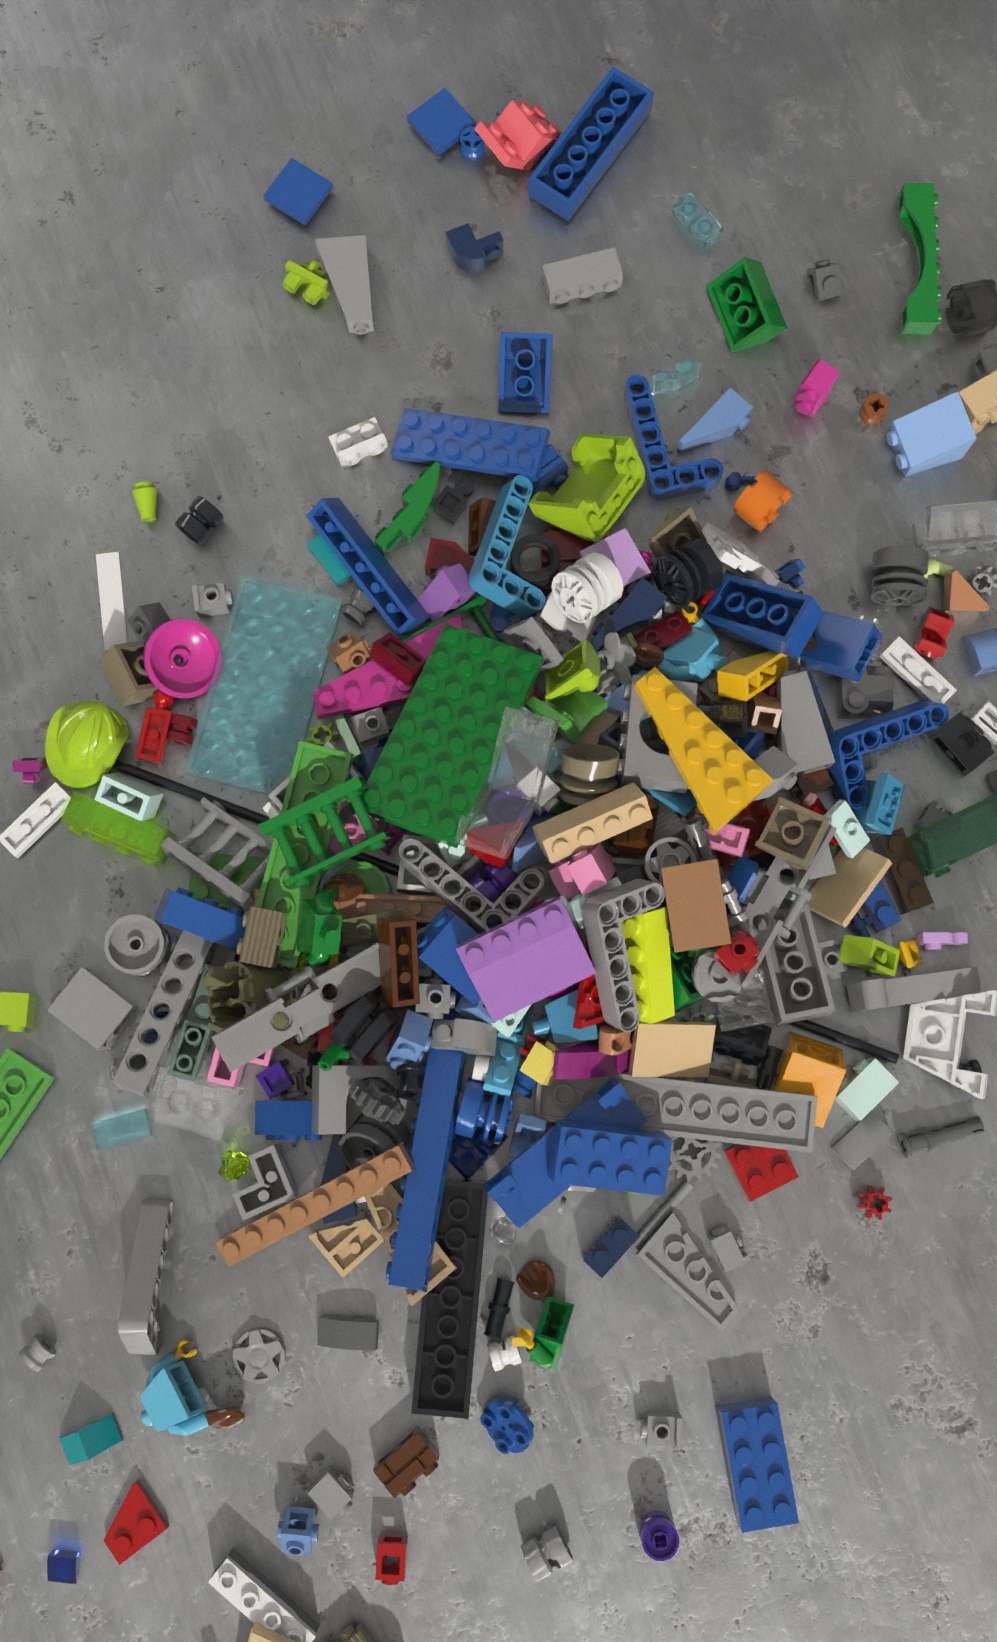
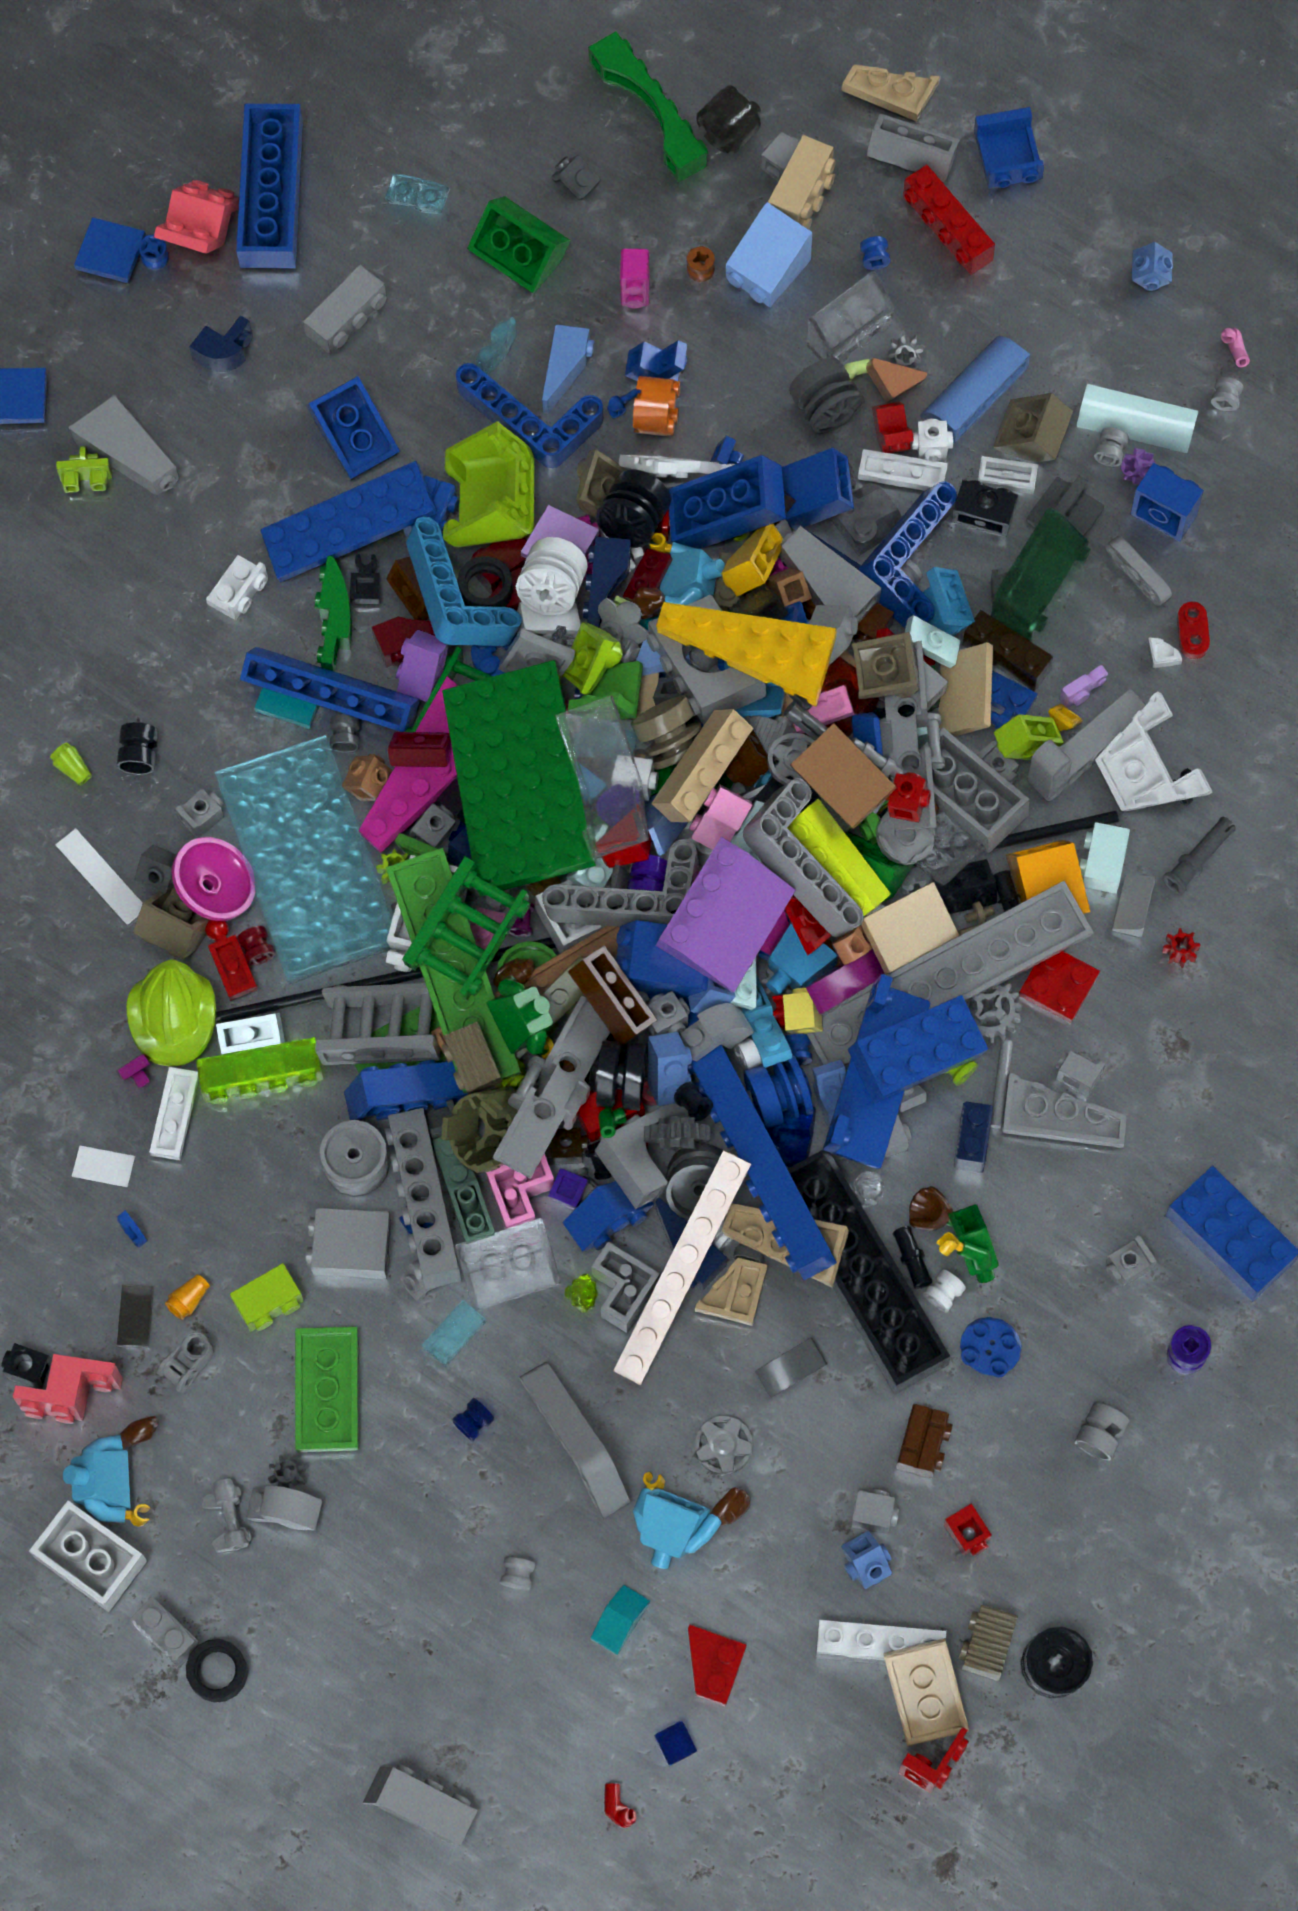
camera: 30 degrees left, 10 degrees down
none -> clear blue wheel [451,1398,495,1442]
none -> blue brick [625,340,688,381]
none -> white brick [912,419,953,462]

